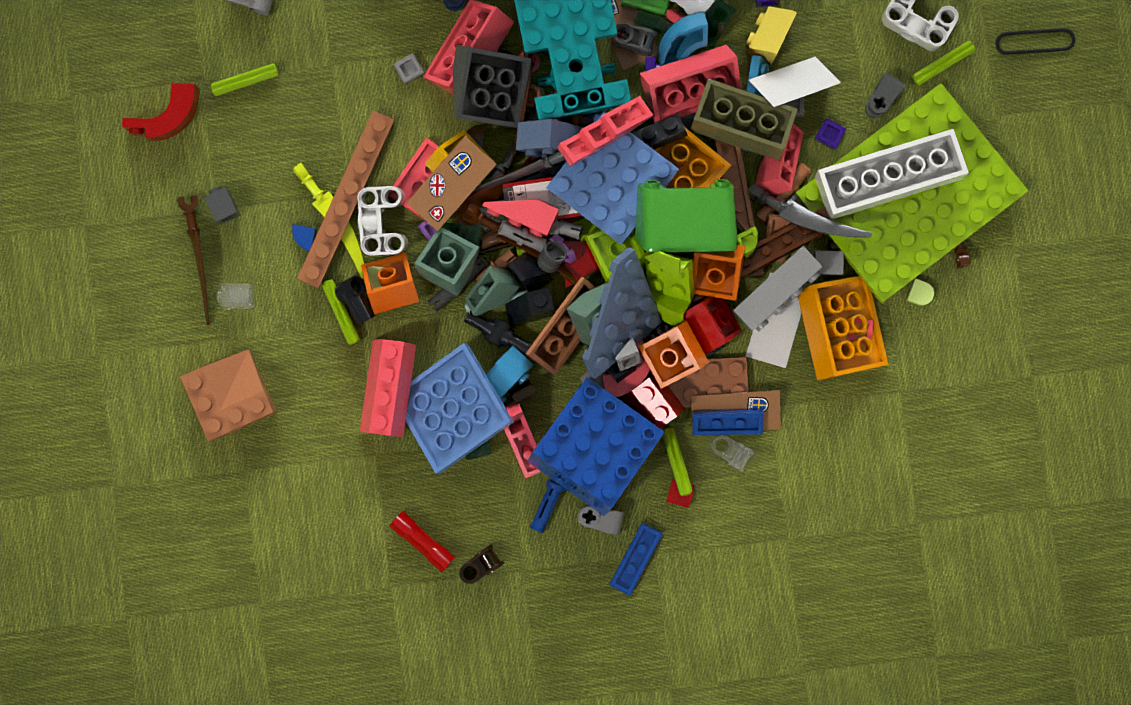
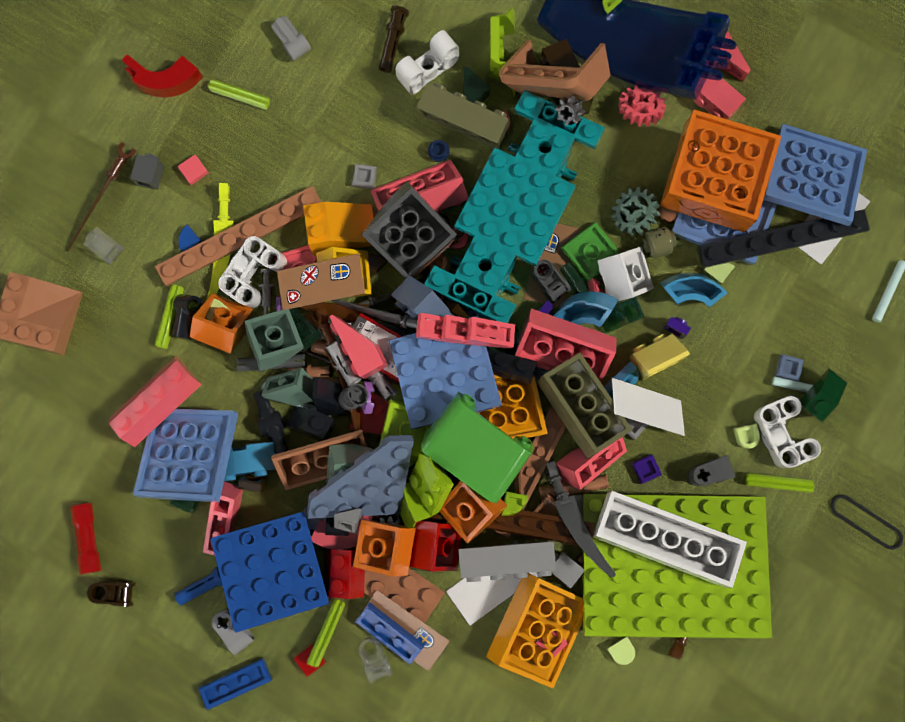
camera: 45 degrees right, 5 degrees down
none -> coral tile [177,154,209,185]
none -> light grey piece [259,269,274,315]
none -> light orange slope [303,202,374,256]
none -> yellowish green tile [733,423,760,449]

